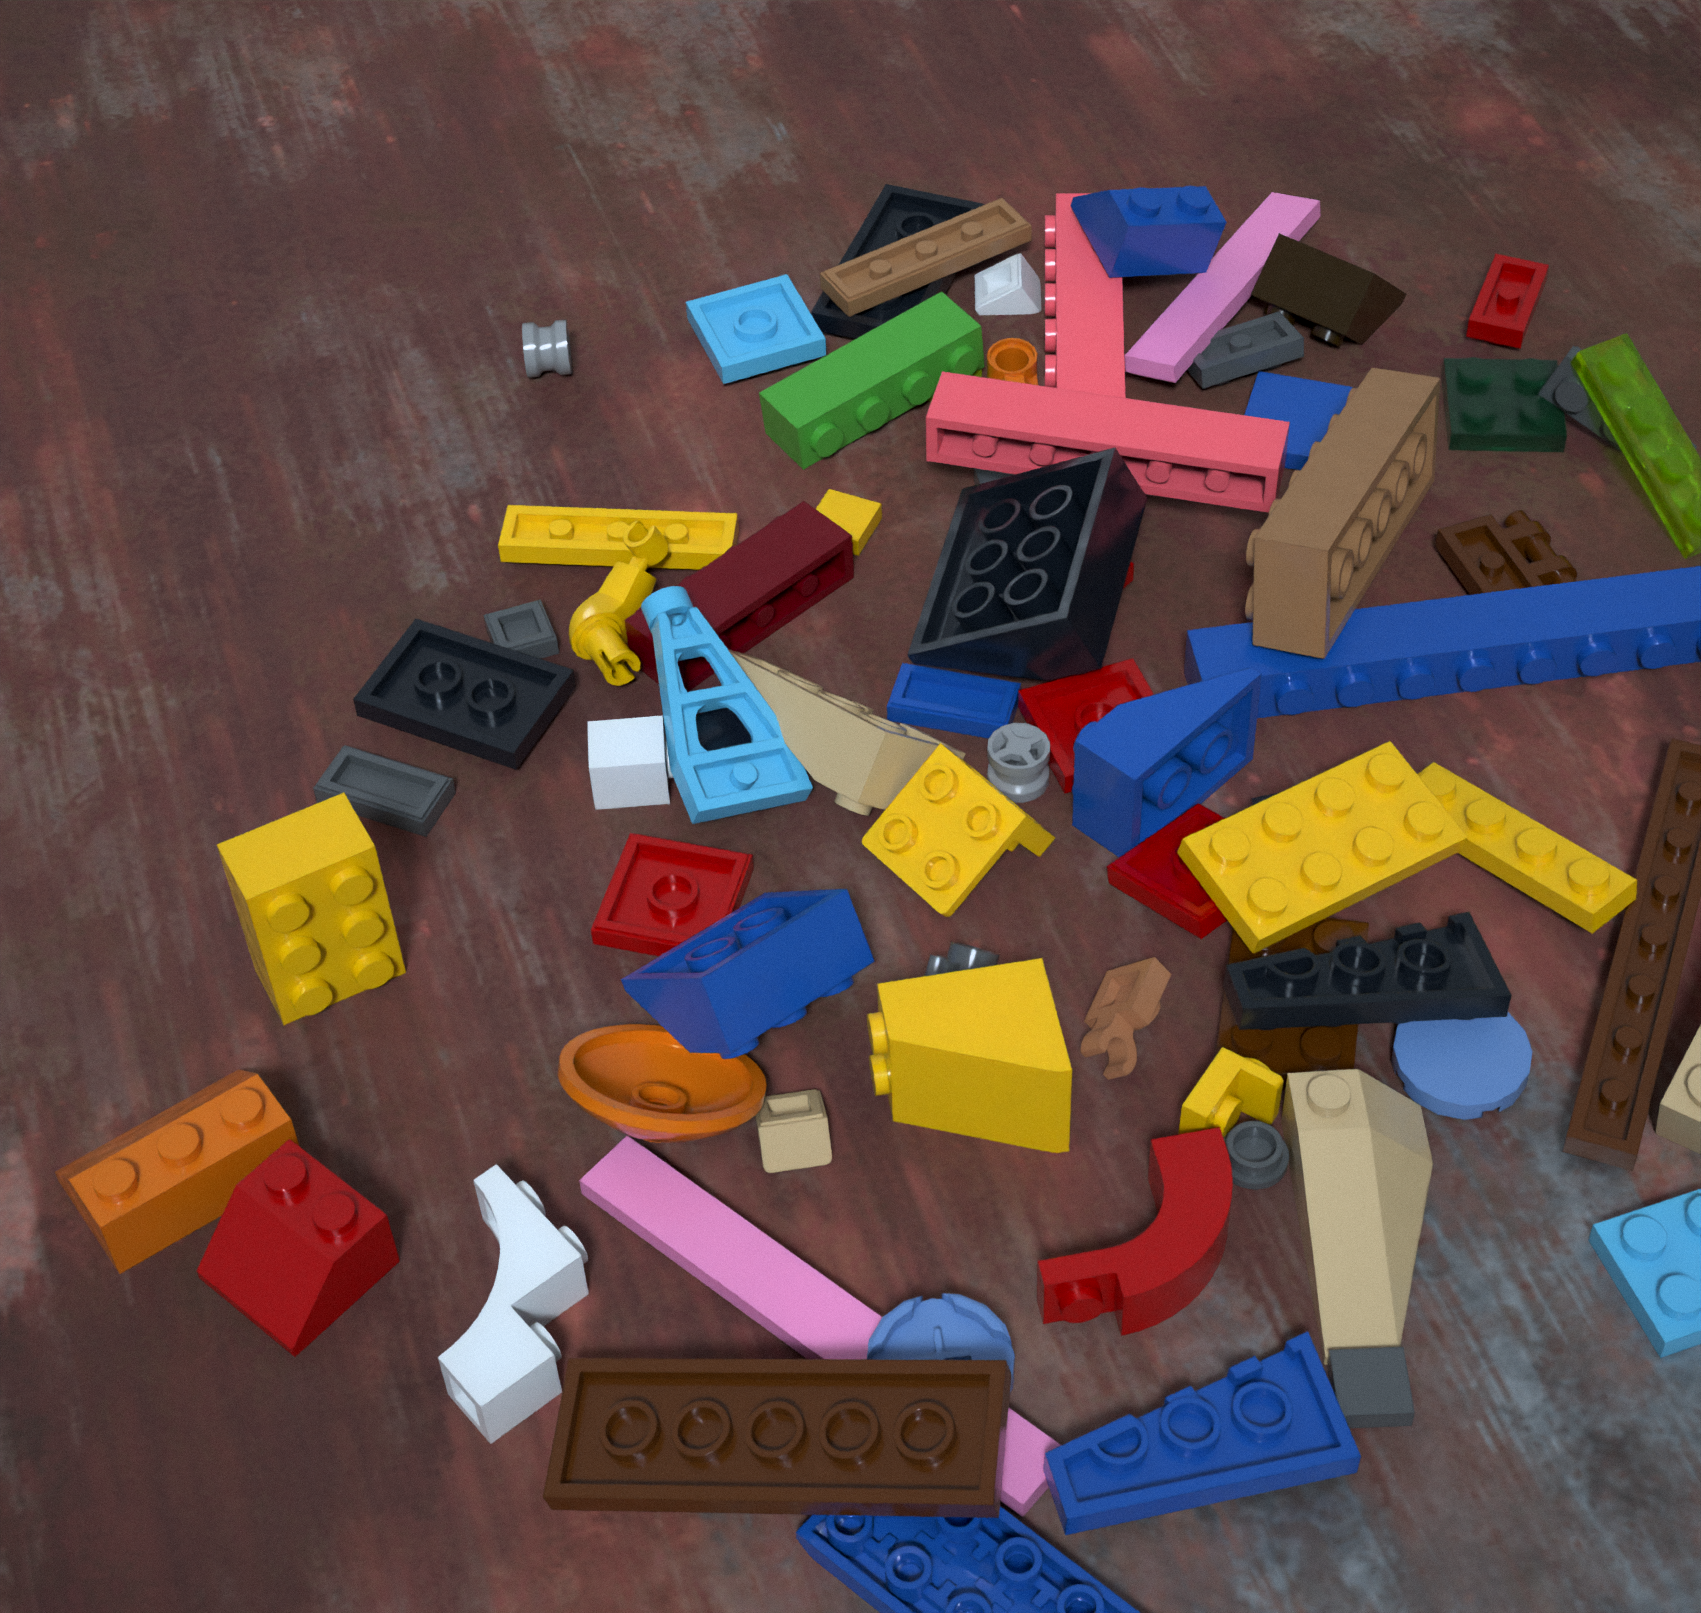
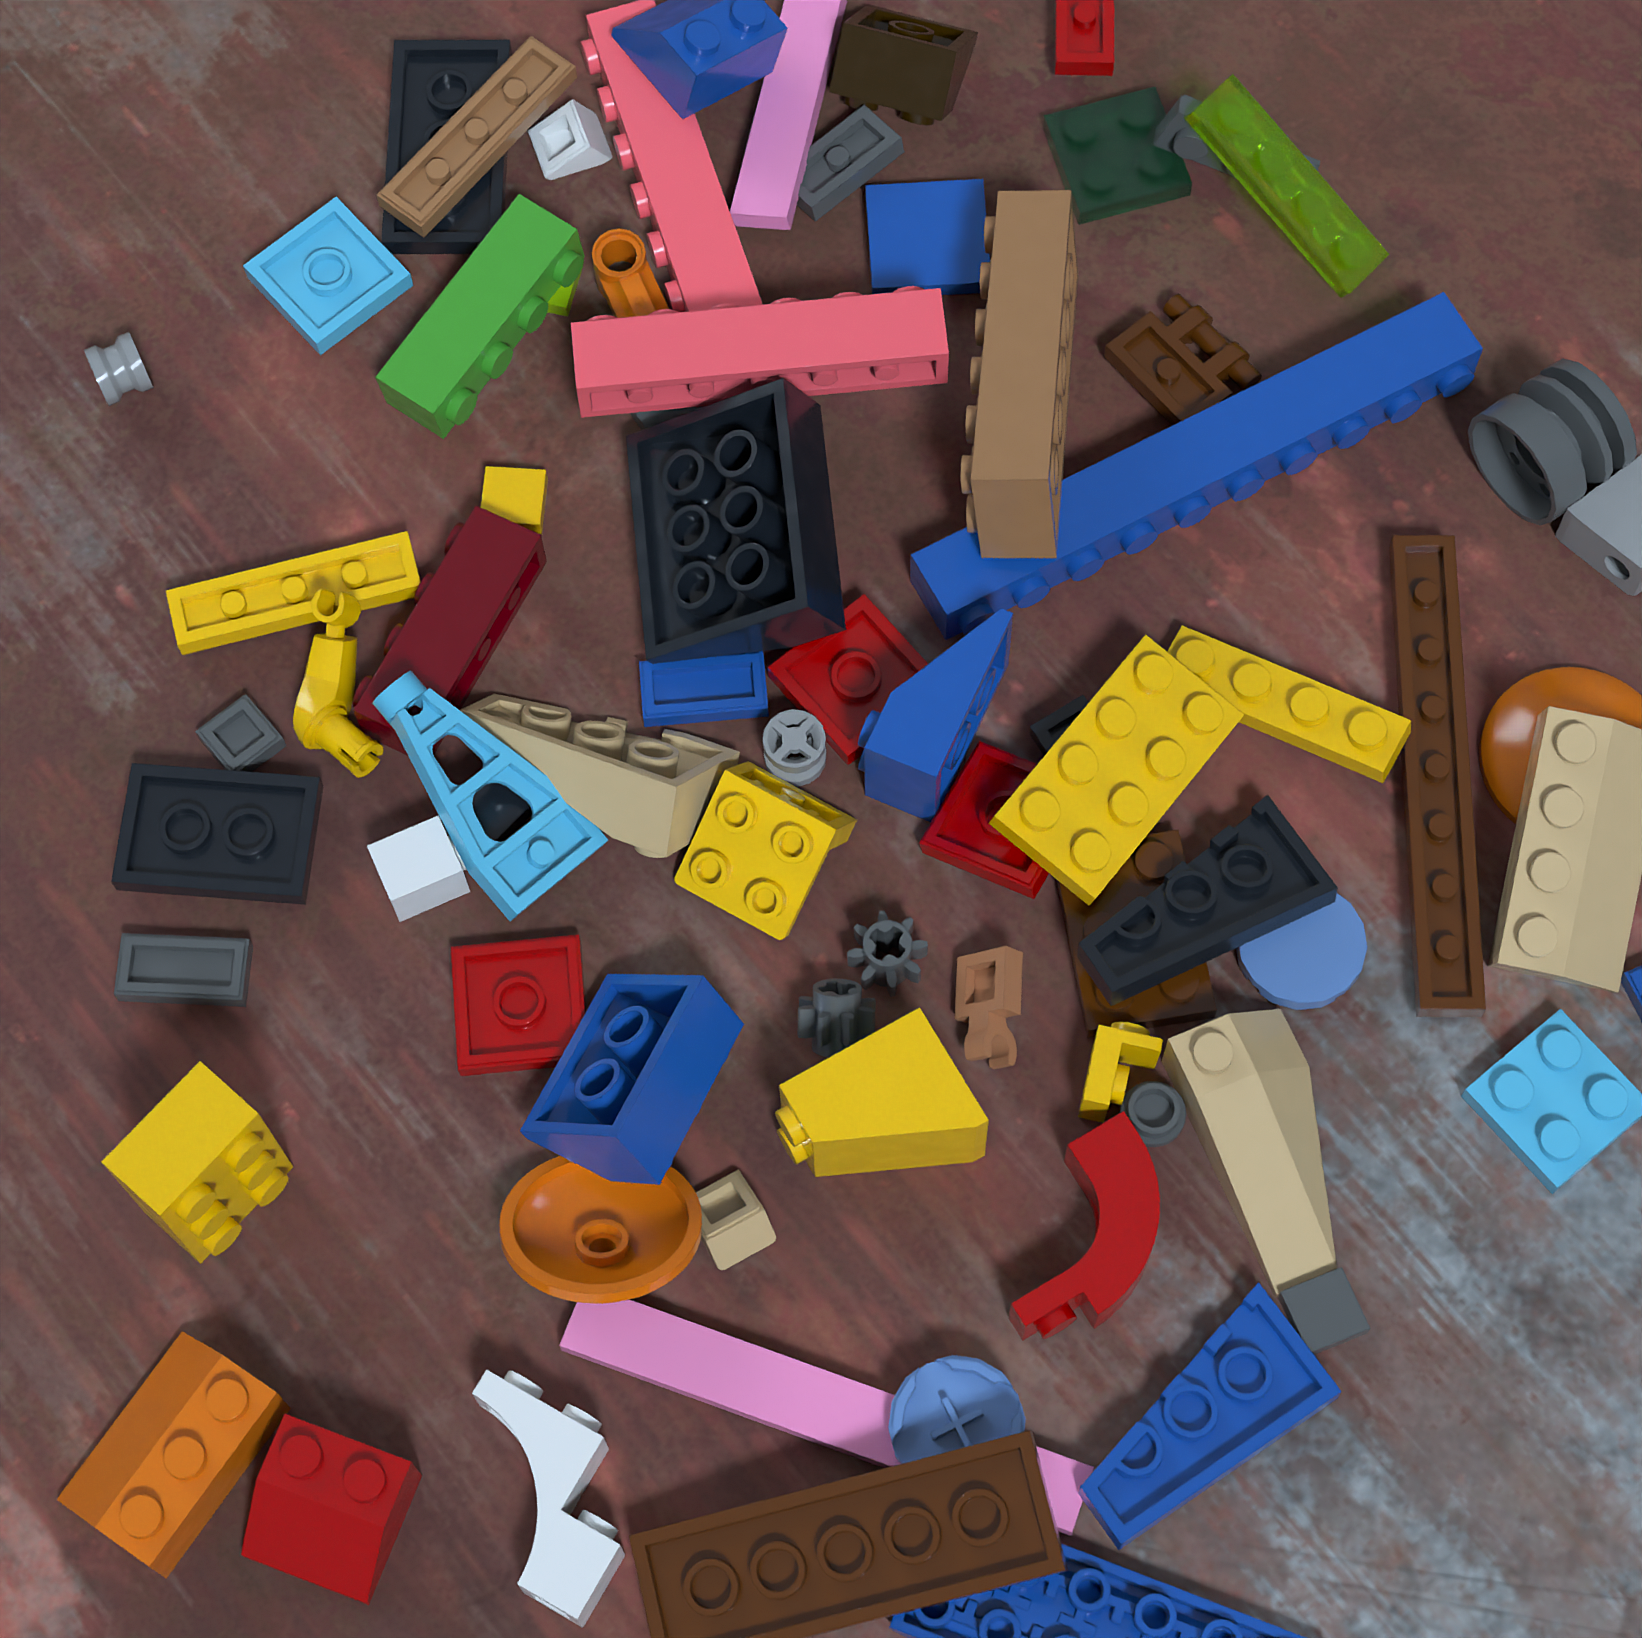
camera: 20 degrees left, 20 degrees up
none -> dark grey gear [847,911,928,997]

